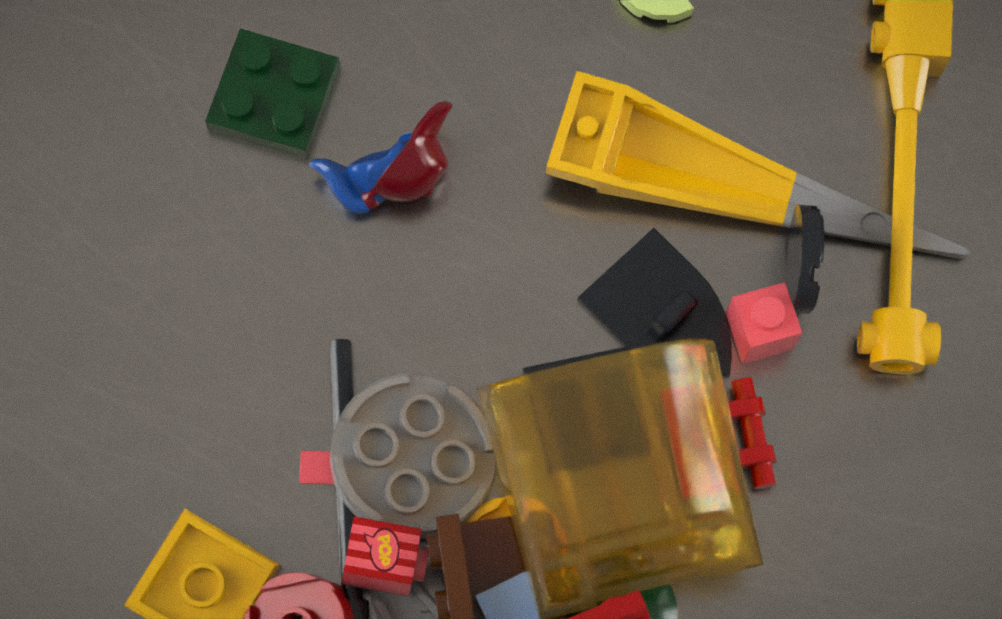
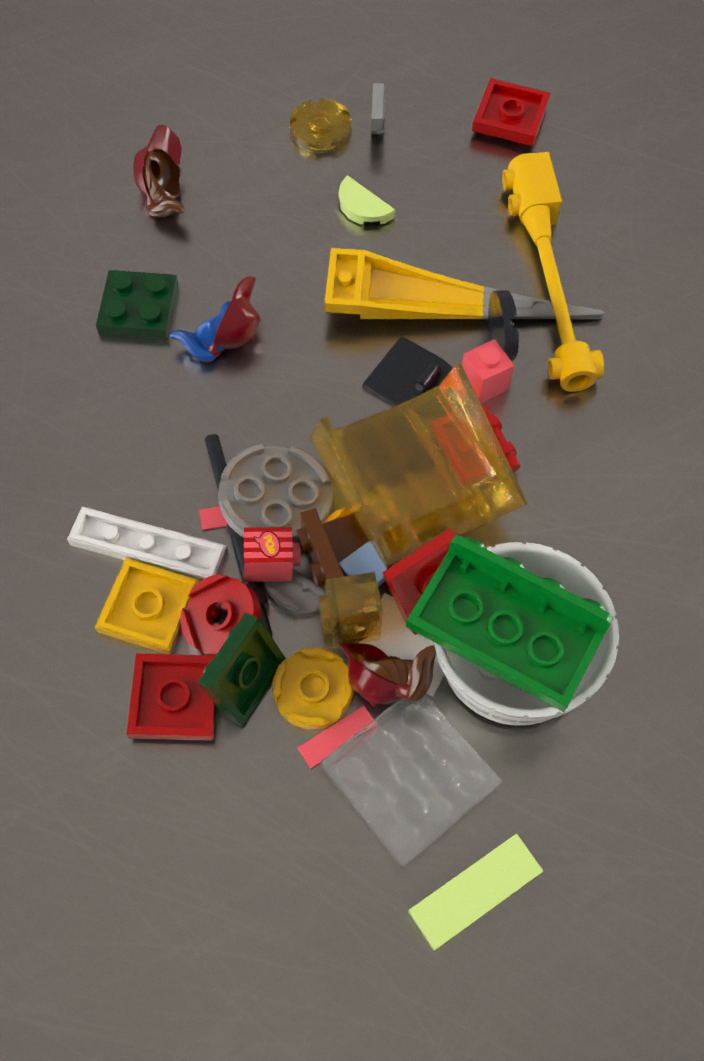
camera: 10 degrees left, 10 degrees down
none -> white tile [67,507,228,581]

